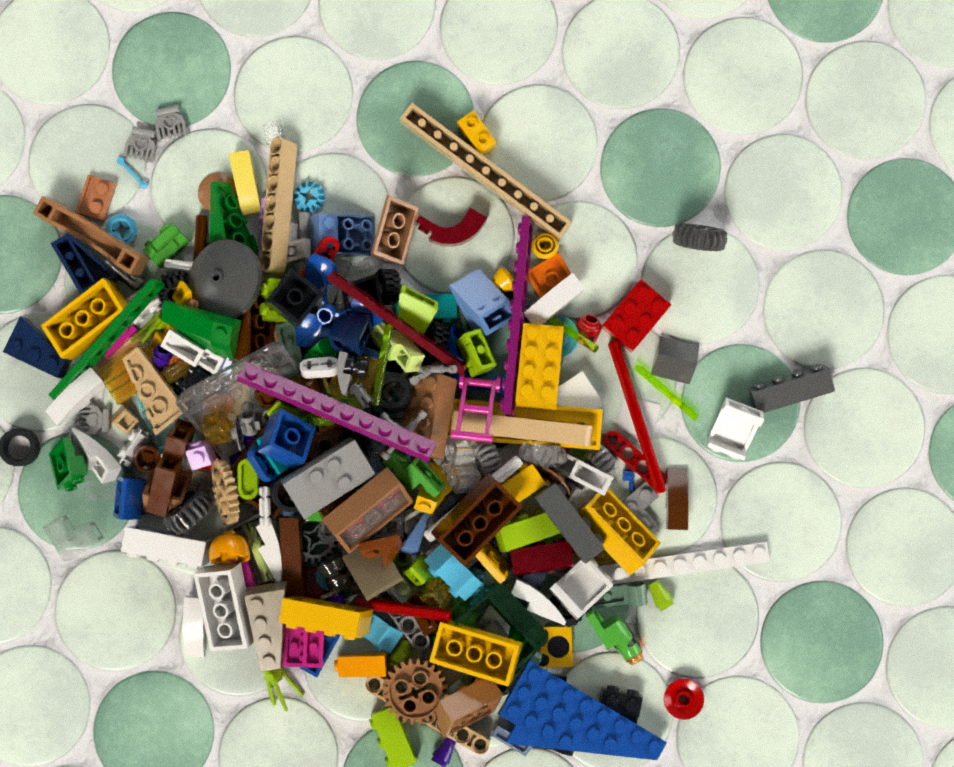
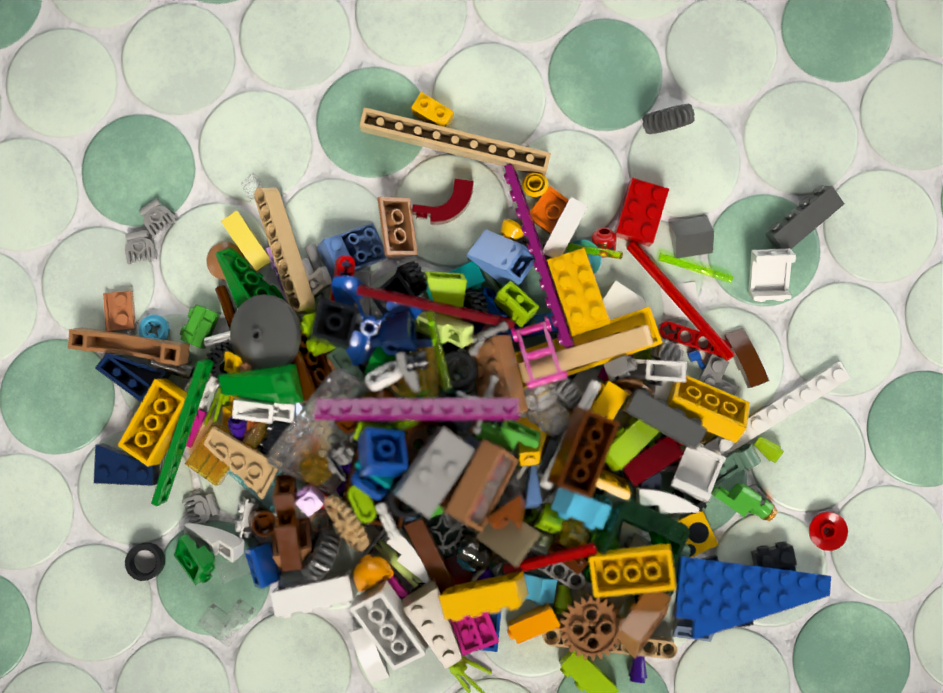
camera: 25 degrees left, 0 degrees up
white slope [45,367,106,427] -> none
tan slope [110,404,141,435] -> none
medium azure hinge [117,157,148,189] -> none
medium azure gear [293,181,325,213] -> none
dark grey pin [349,382,374,409] -> none
clear brick [518,441,554,468] -> none

